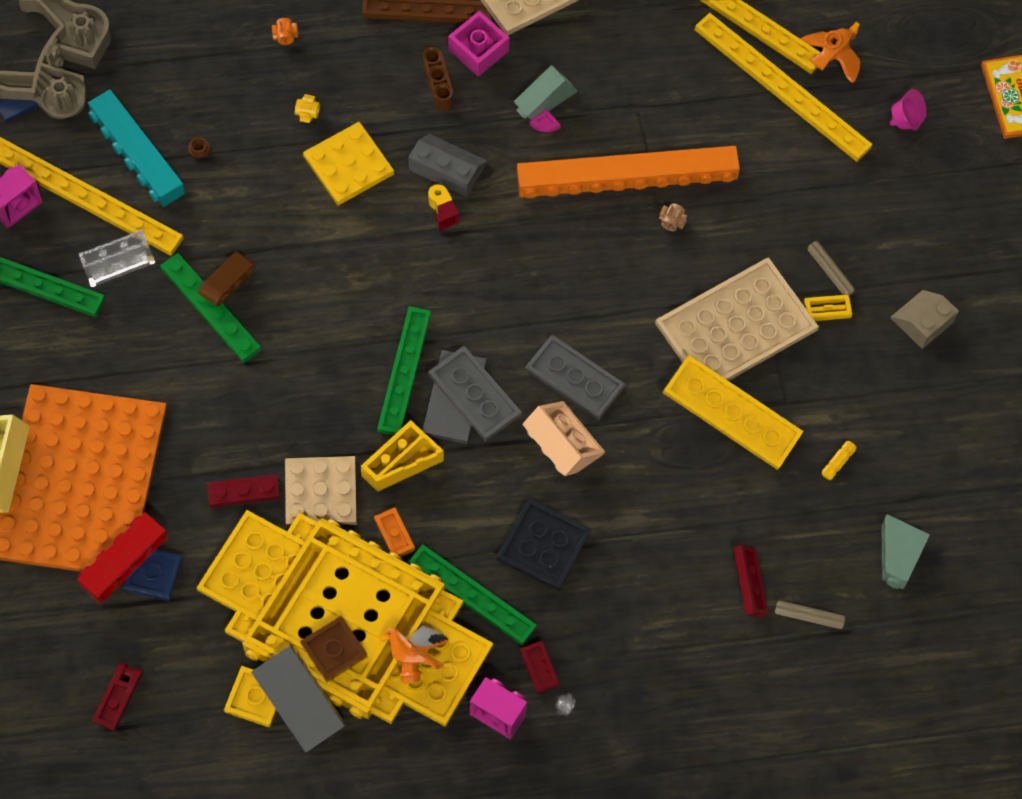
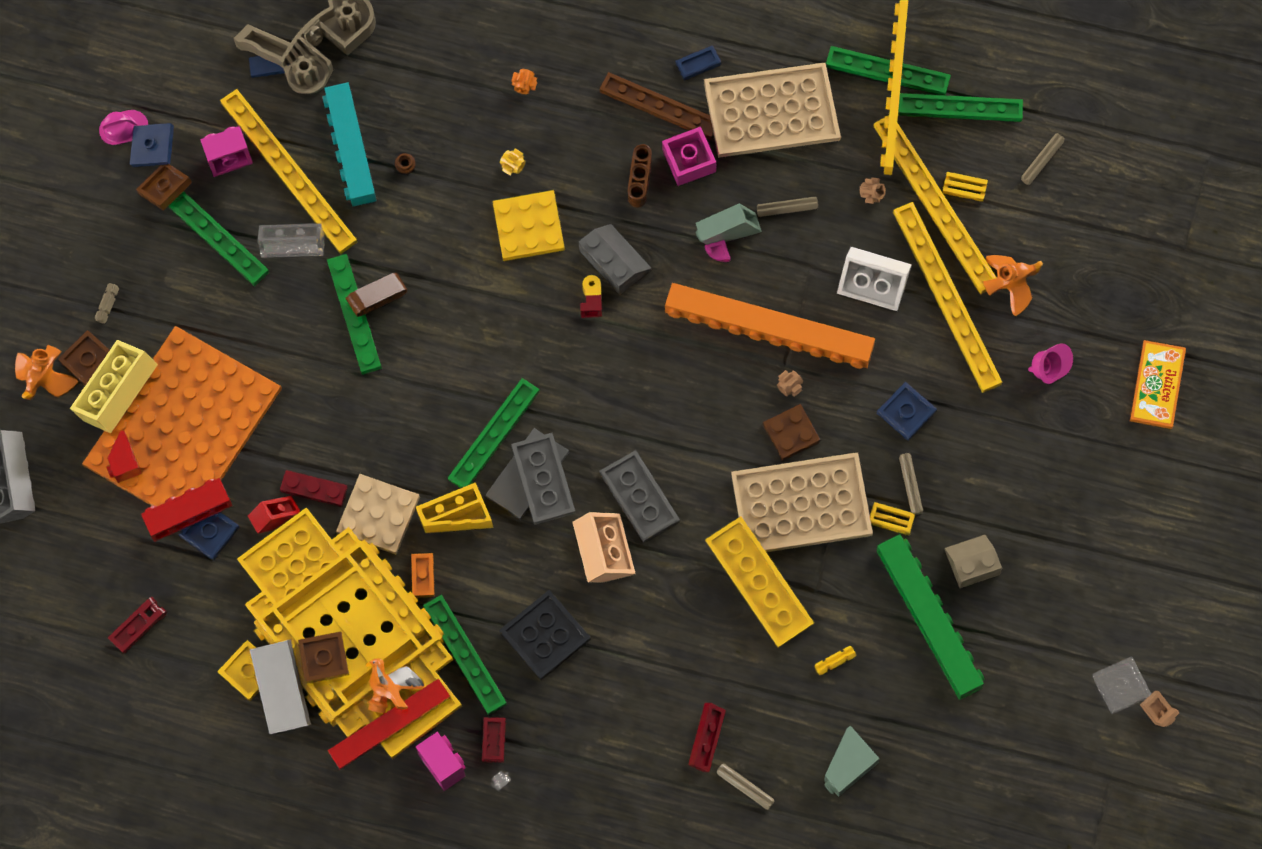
camera: 30 degrees right, 5 degrees up
none -> red slope [106,430,142,483]
none -> red slope [248,496,301,533]
none -> red tile [328,678,451,770]
none -> dark tan axle [757,197,818,217]
none -> reddish brown plate [763,404,820,461]
none -> white slope [837,247,911,311]
none -> medium nougat gear [860,178,886,204]
none -> green brick [876,534,985,700]
none -> dark blue plate [877,382,937,441]

